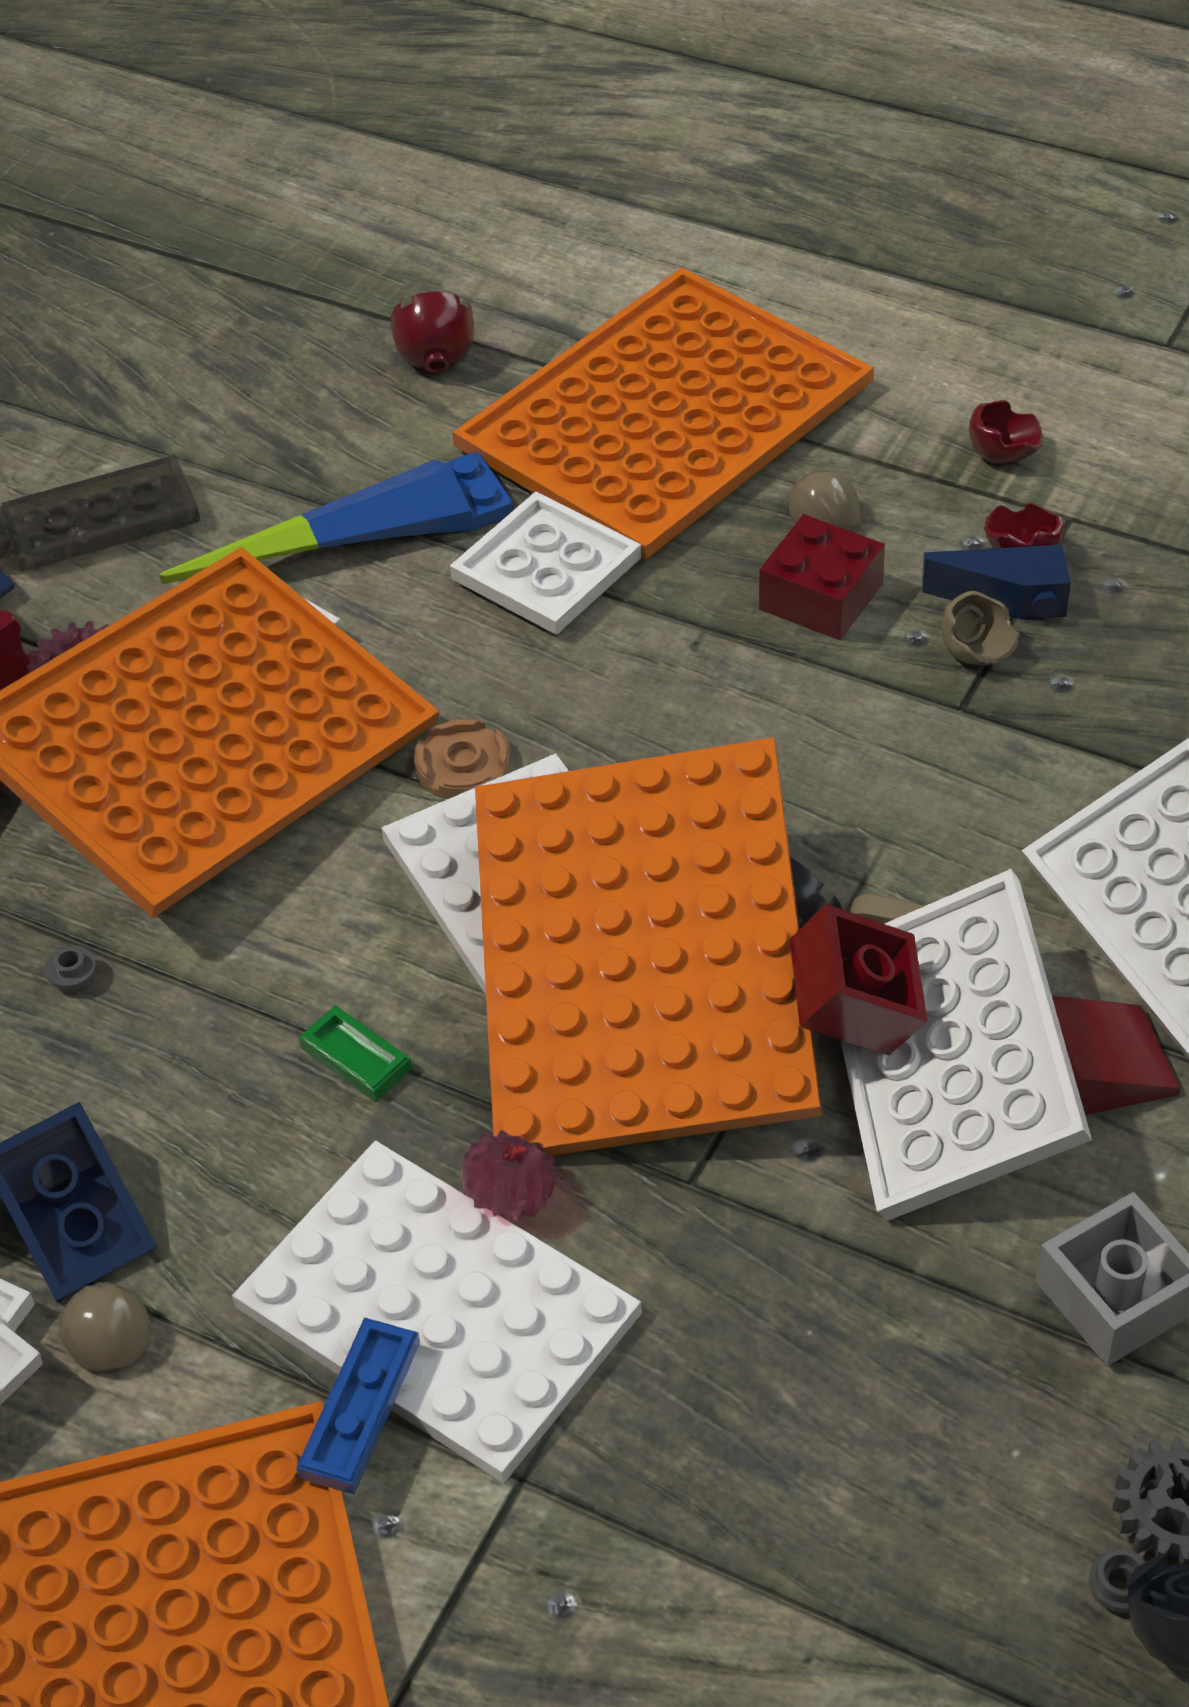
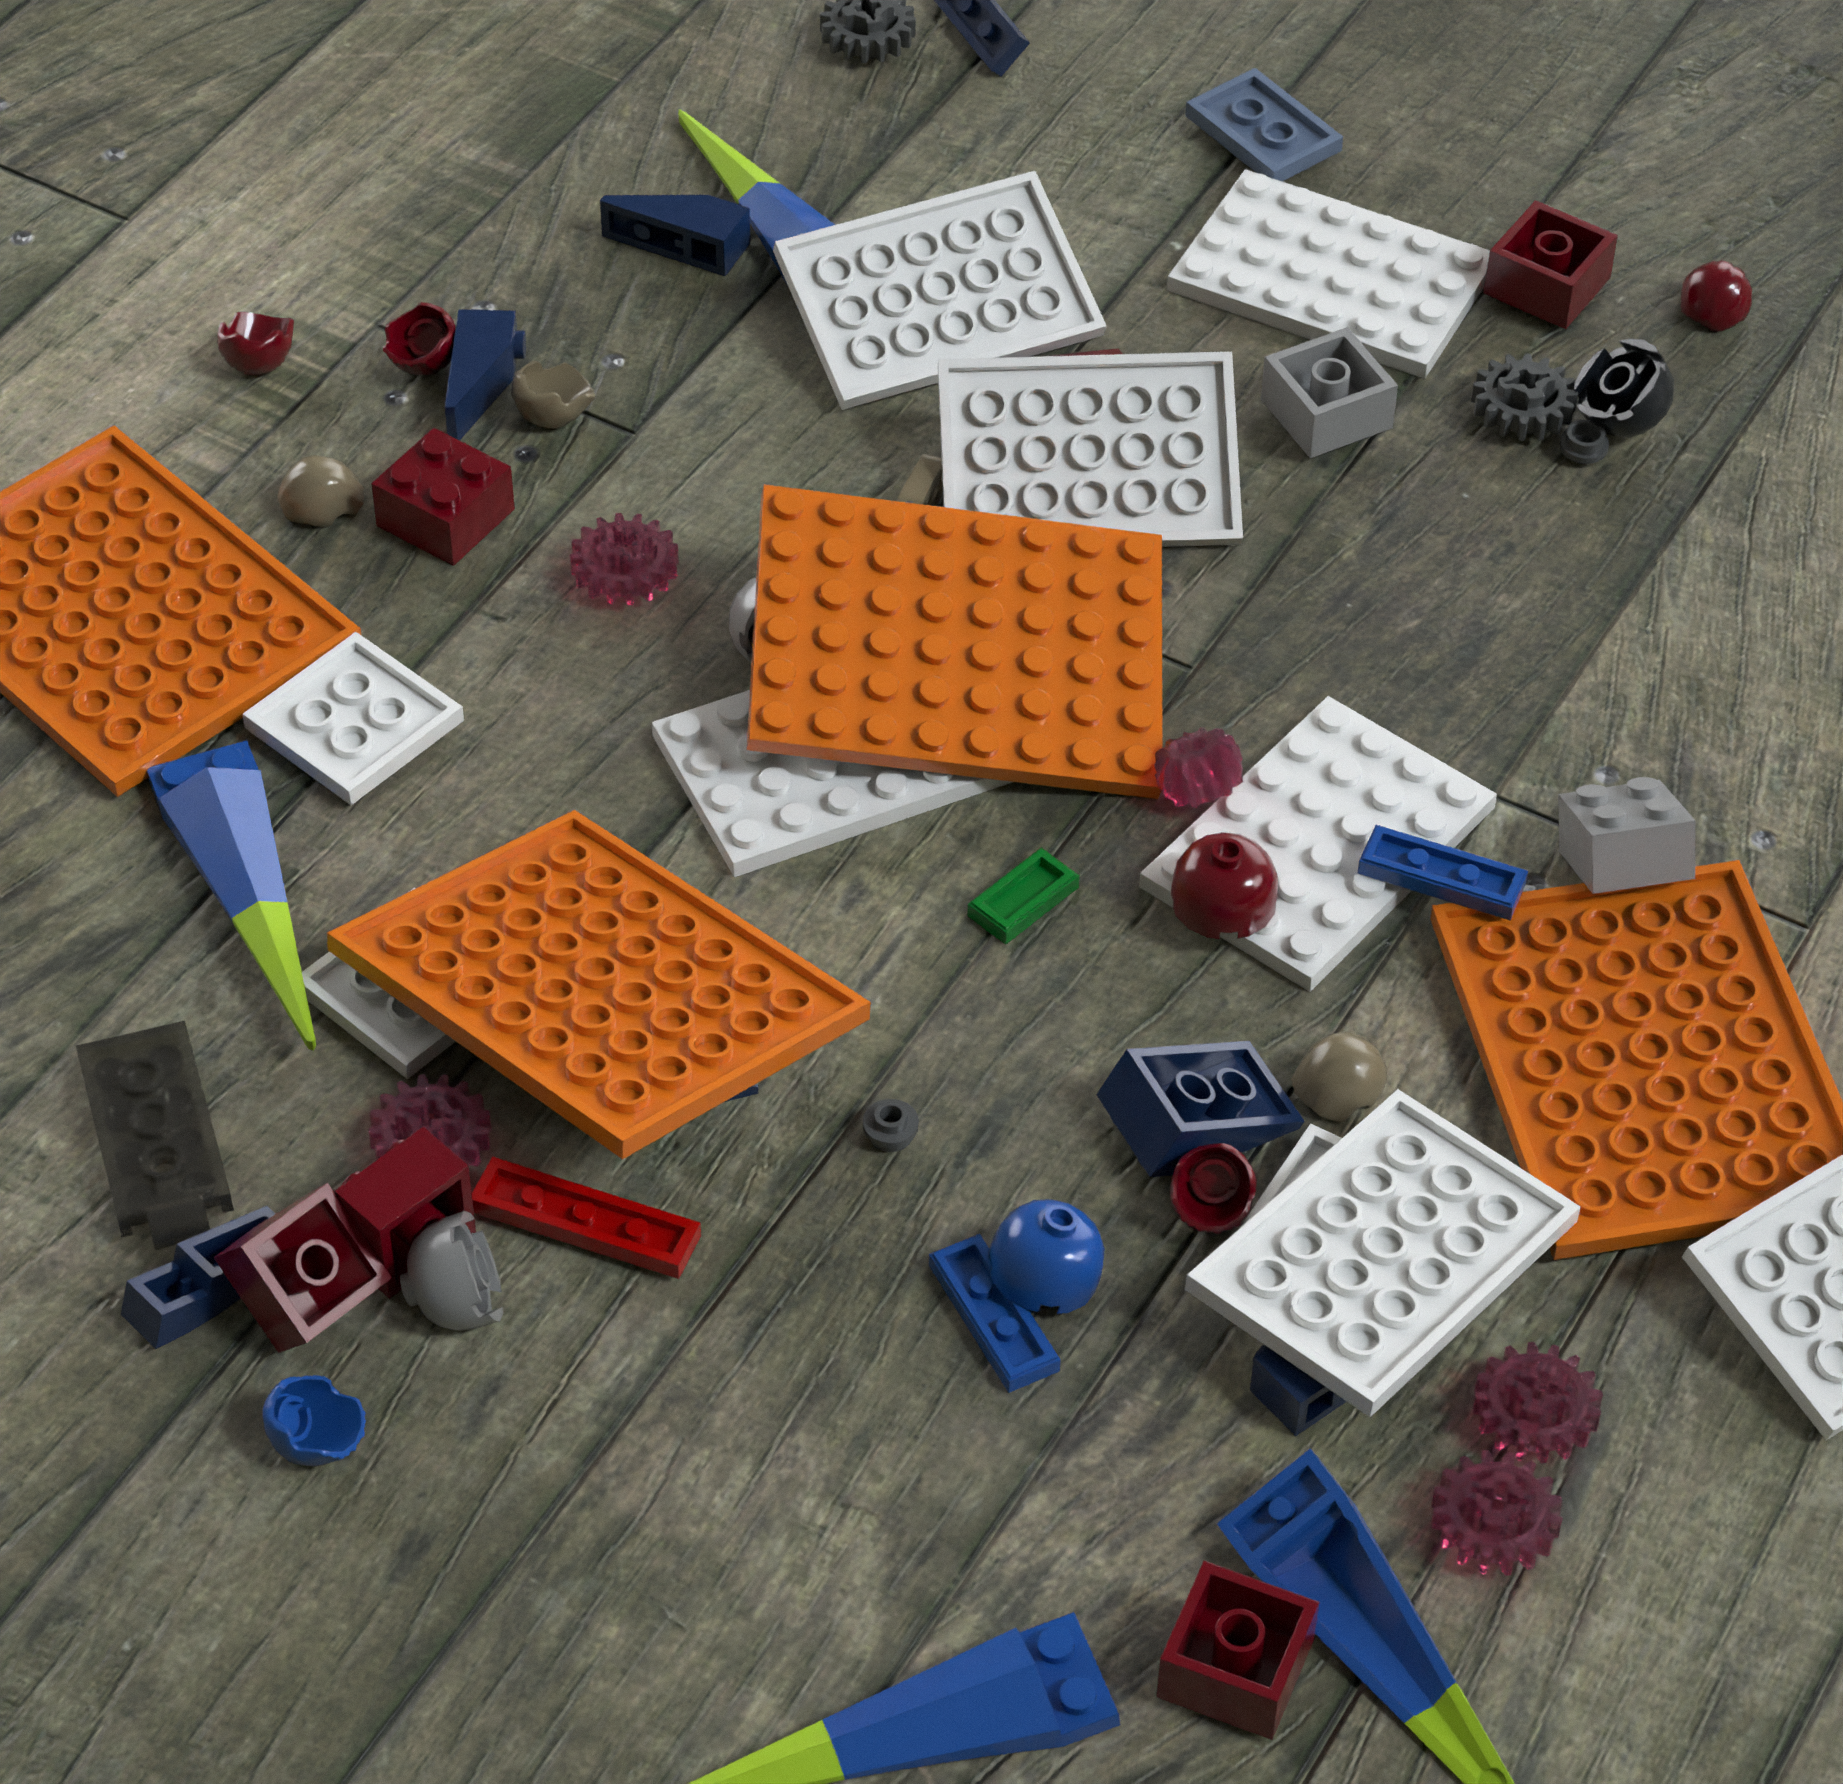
camera: 90 degrees left, 0 degrees up
medium nougat tile [414,719,511,799] -> none
dark red brick [789,904,928,1055] -> none
none -> clear pink gear [570,513,679,606]
none -> dark red cylinder [1171,832,1278,939]
none -> light grey brick [1558,777,1696,894]

